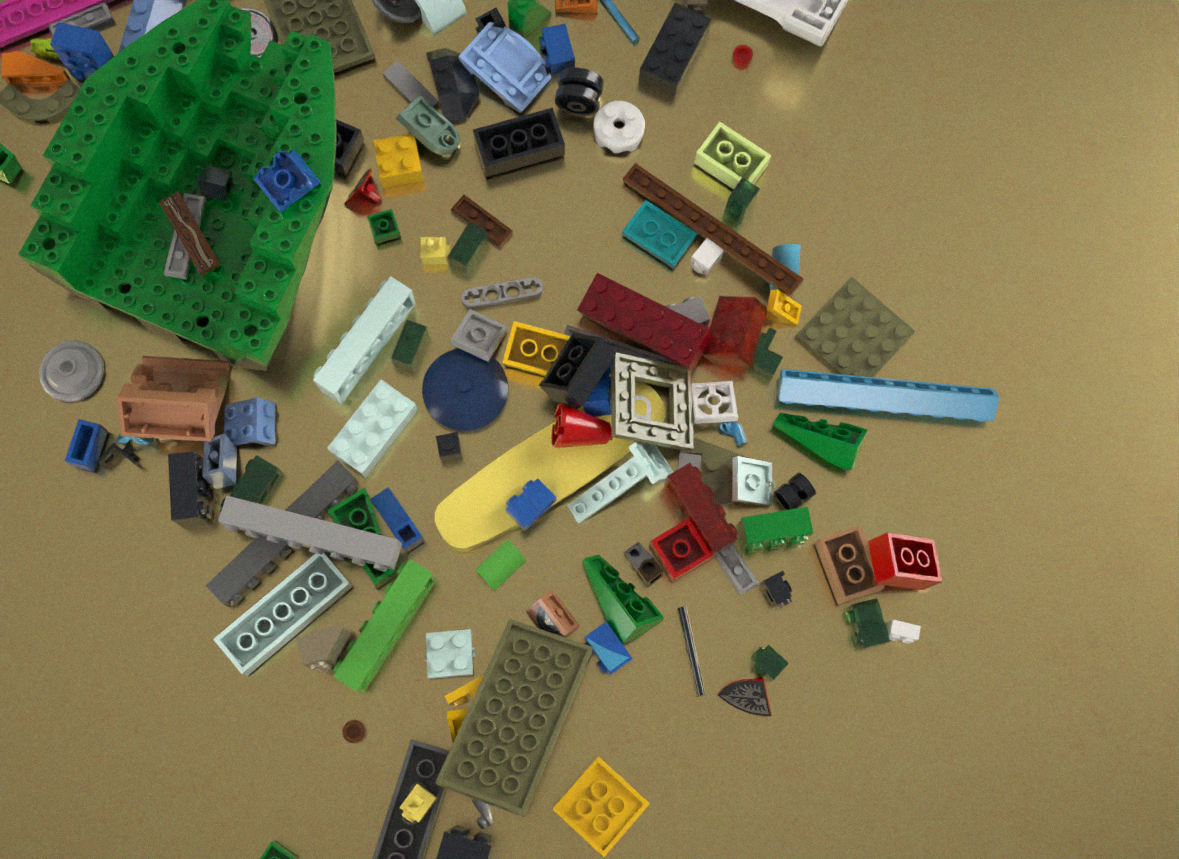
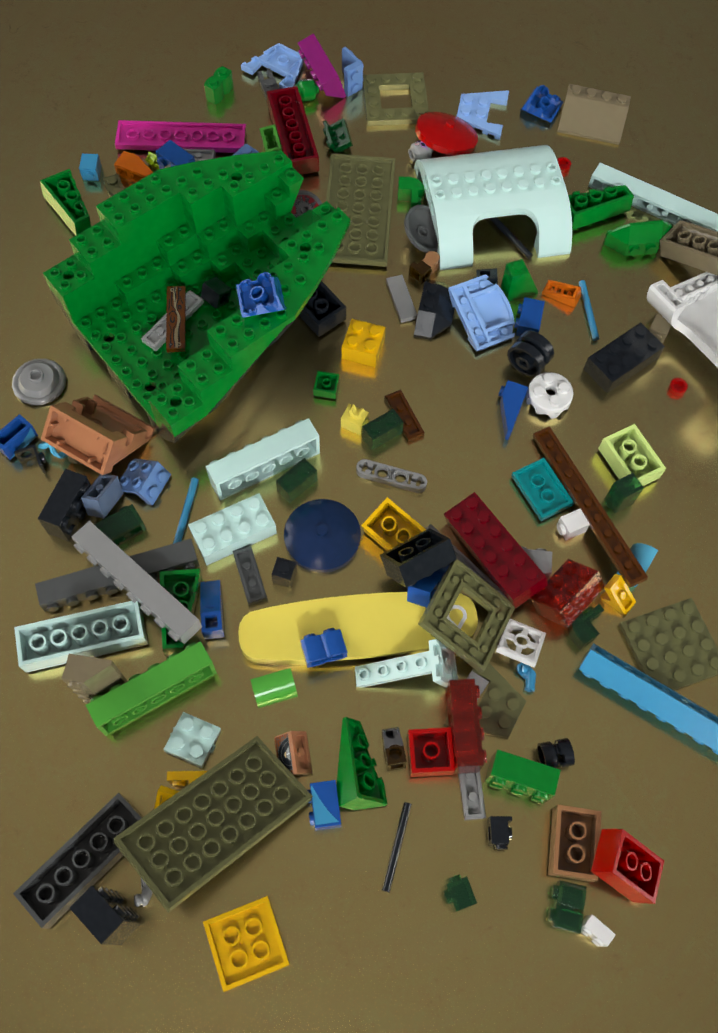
camera: 30 degrees right, 10 degrees down
reddish brown tile [342,720,366,743] -> none
red shield [344,168,381,205] -> none
sand green tile [396,95,460,155] -> none
light yellow brick [400,784,437,823] -> none
light grey plate [450,309,508,362] -> none
black brick [473,107,565,177] -> none
red cone [551,404,613,448] -> none
shield [718,677,772,716] -> none
light aqua plate [732,456,775,507] -> none
green wedge [773,413,868,470] -> none
none -> dark azure bar [173,477,199,544]
none -> dark grey tile [232,546,268,606]
none -> dark brown leg [409,251,440,284]
none -> blue slope [498,380,528,440]

